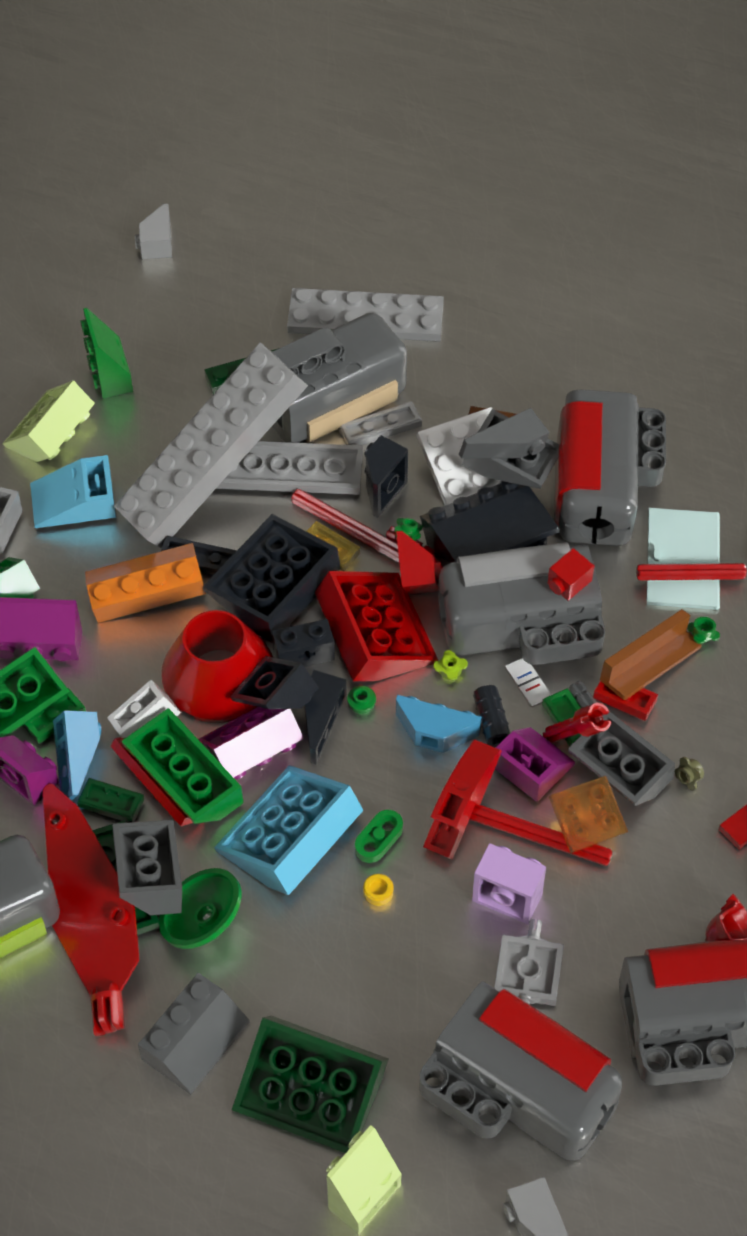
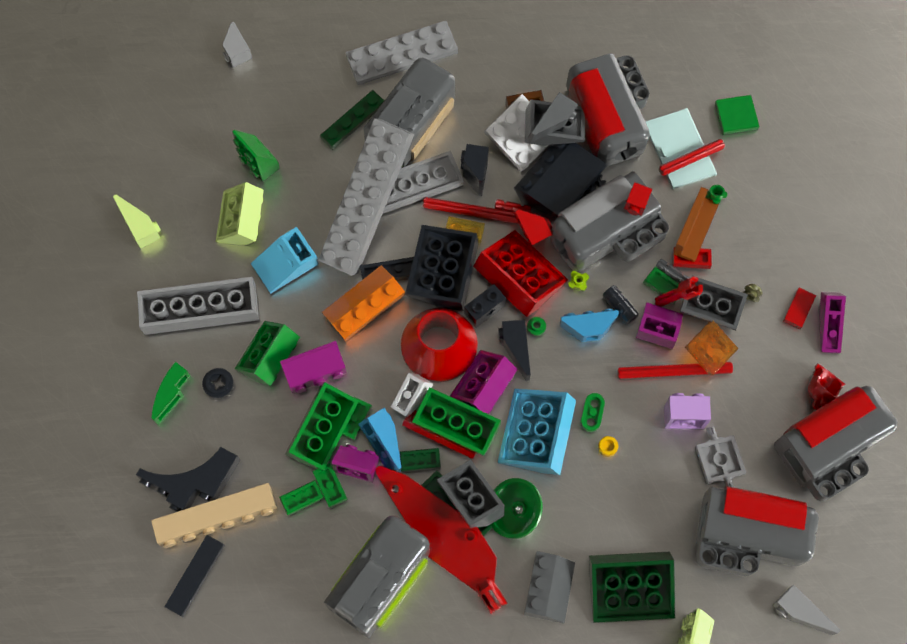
camera: 25 degrees left, 15 degrees up
black slope [230,656,319,709] -> none
light grey tile [339,401,422,445] -> none
green plate [394,518,423,541] -> none
red slope [423,739,502,860] -> none
white sticker [505,658,551,707] -> none

